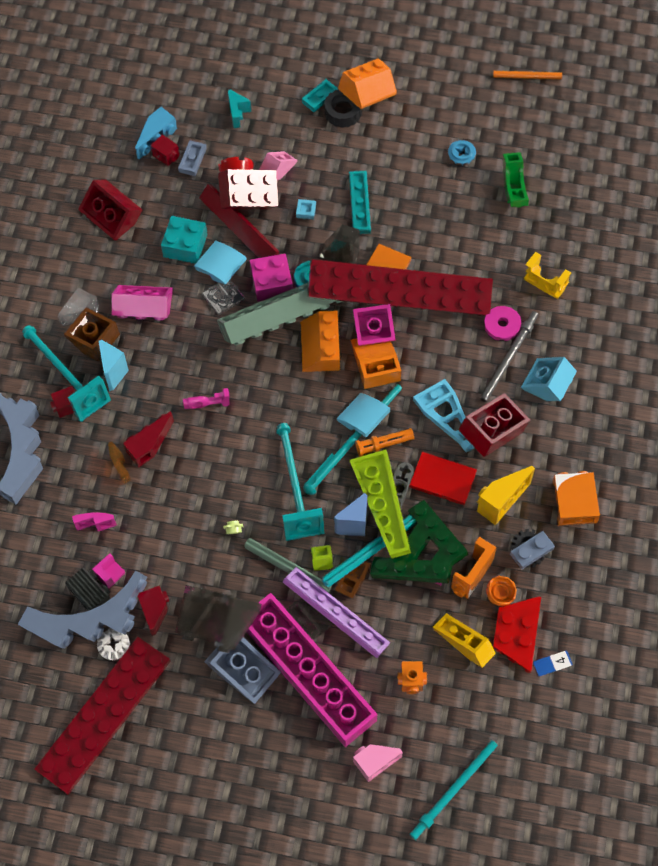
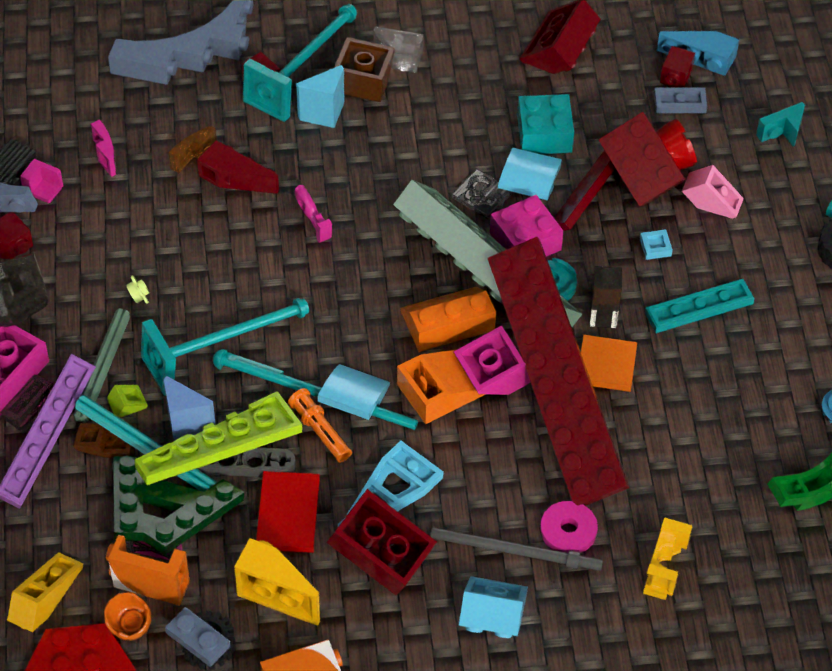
camera: 70 degrees right, 10 degrees down
dark pink slope [112,285,173,320] -> none

